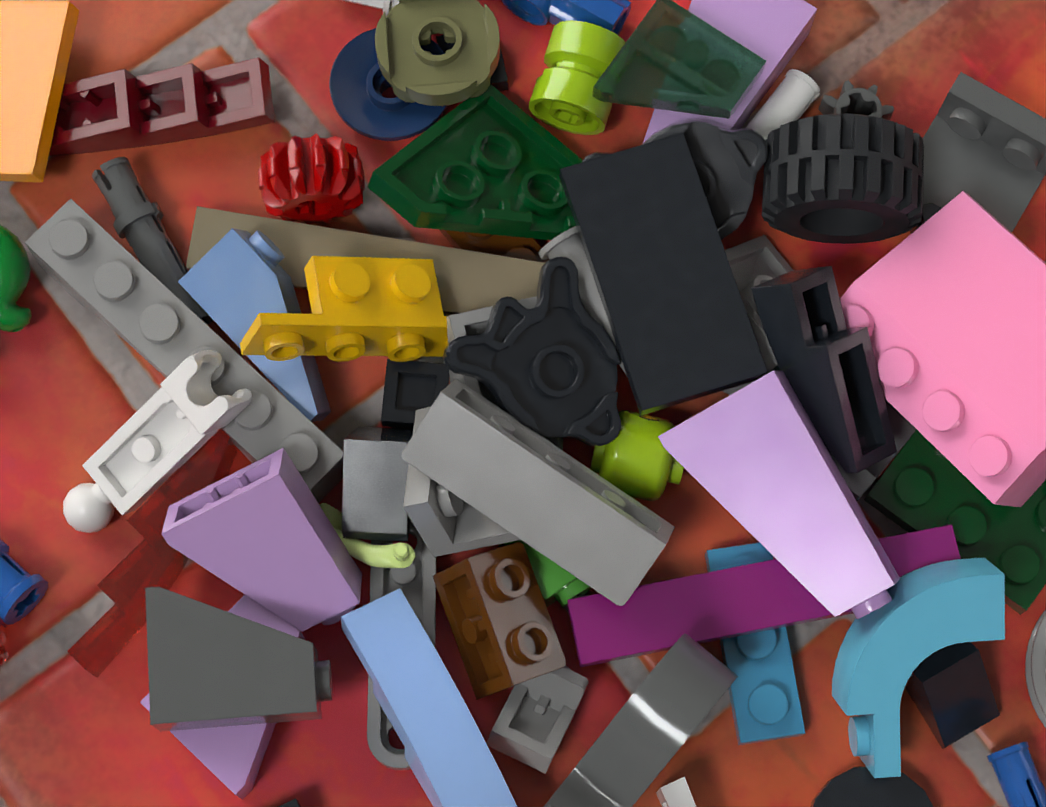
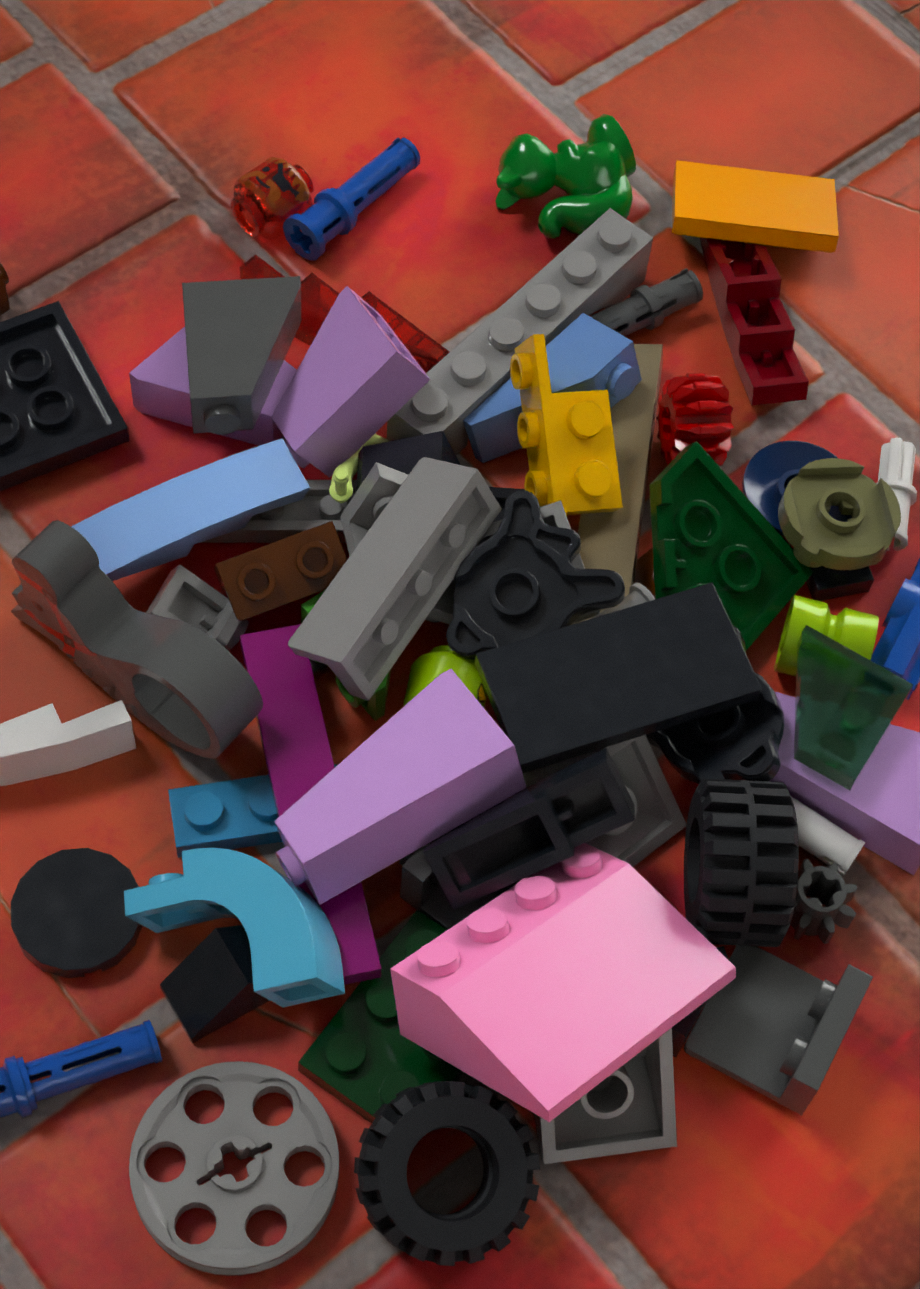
camera: 85 degrees right, 15 degrees down
white plate [63,350,252,533] -> none

